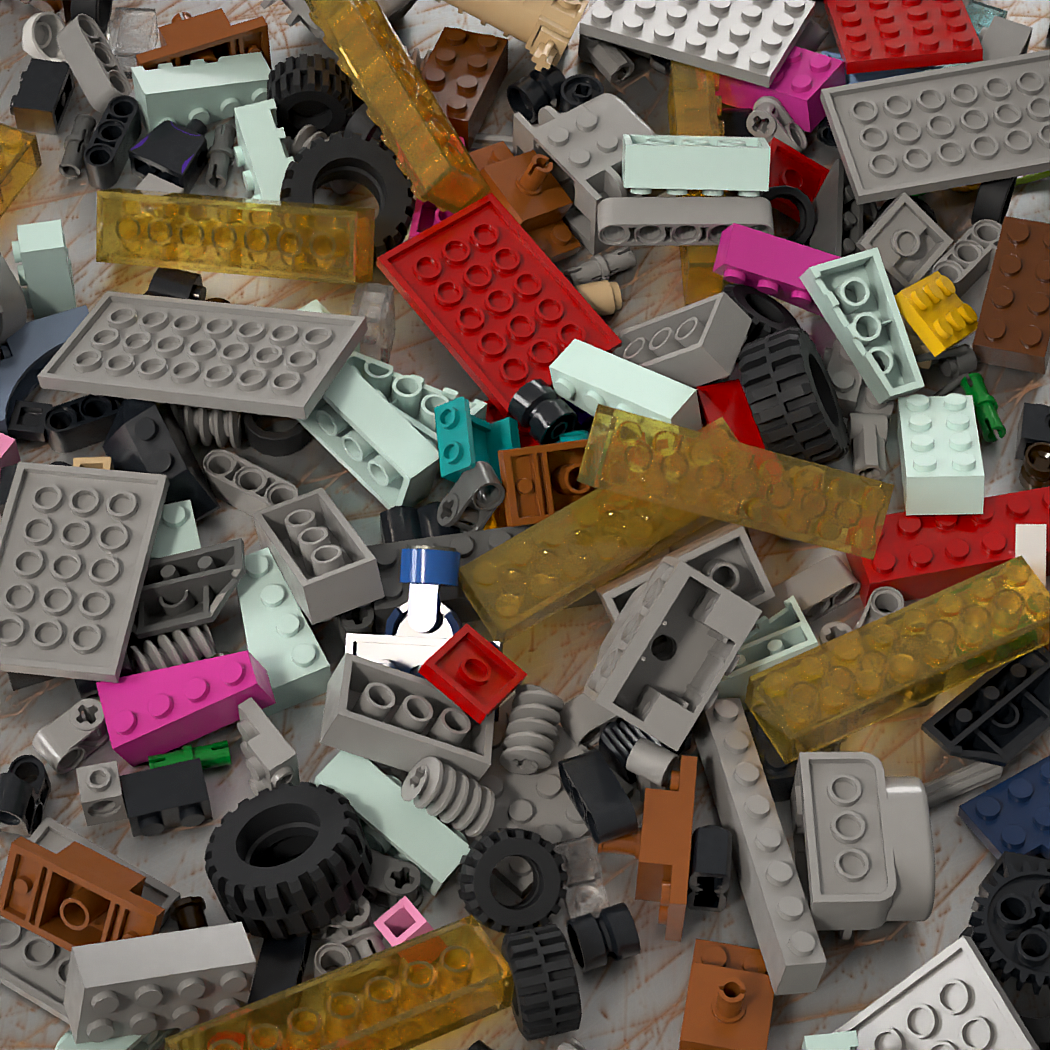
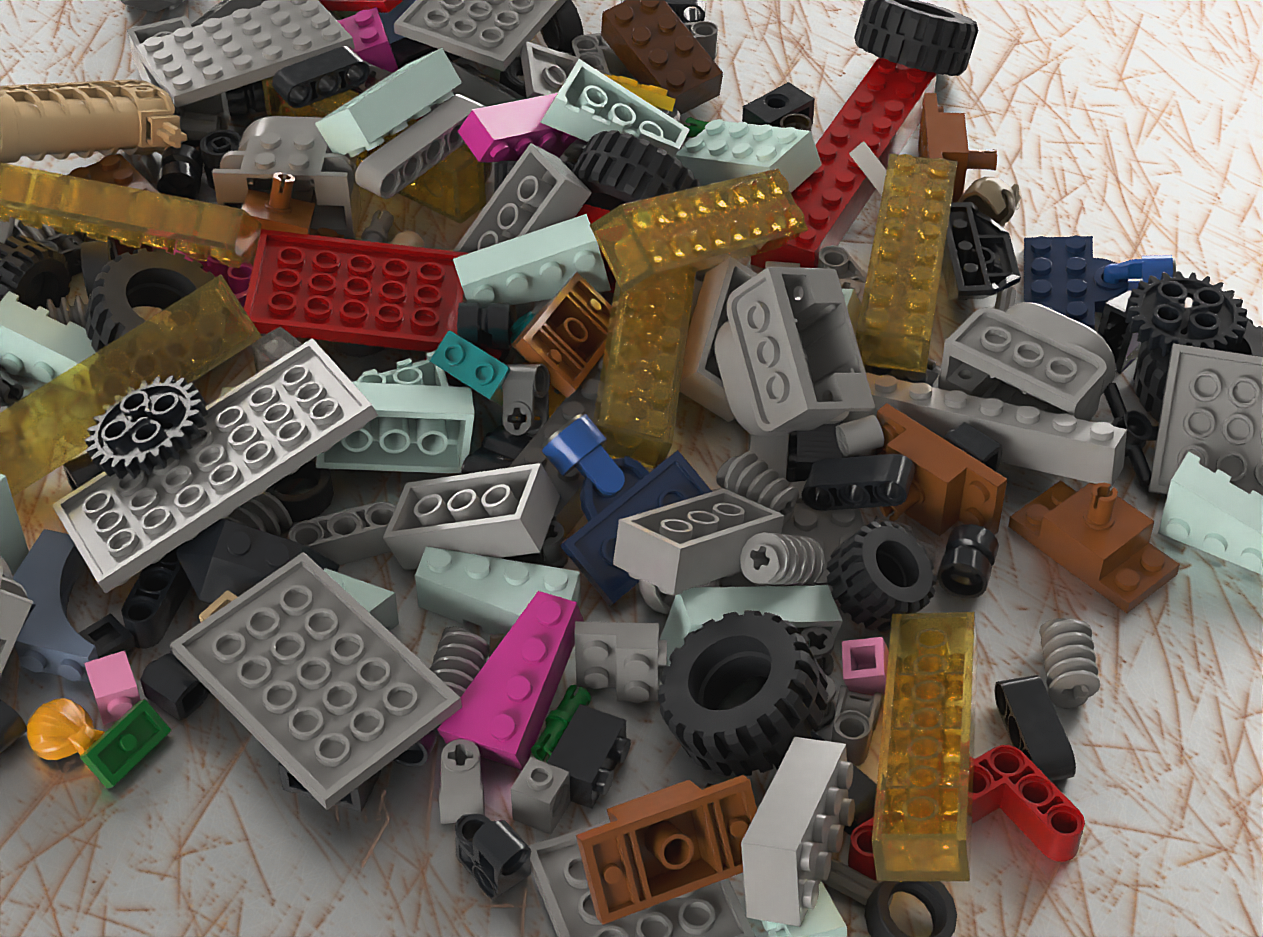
camera: 50 degrees left, 10 degrees down
dark grey wedge [131,538,245,639] -> none
red plate [418,623,528,724] -> none
black tyre [501,924,582,1041] -> none
none -> black gear [85,376,208,479]
none -> black beam [272,46,370,109]
none -> black bar [1104,383,1159,486]

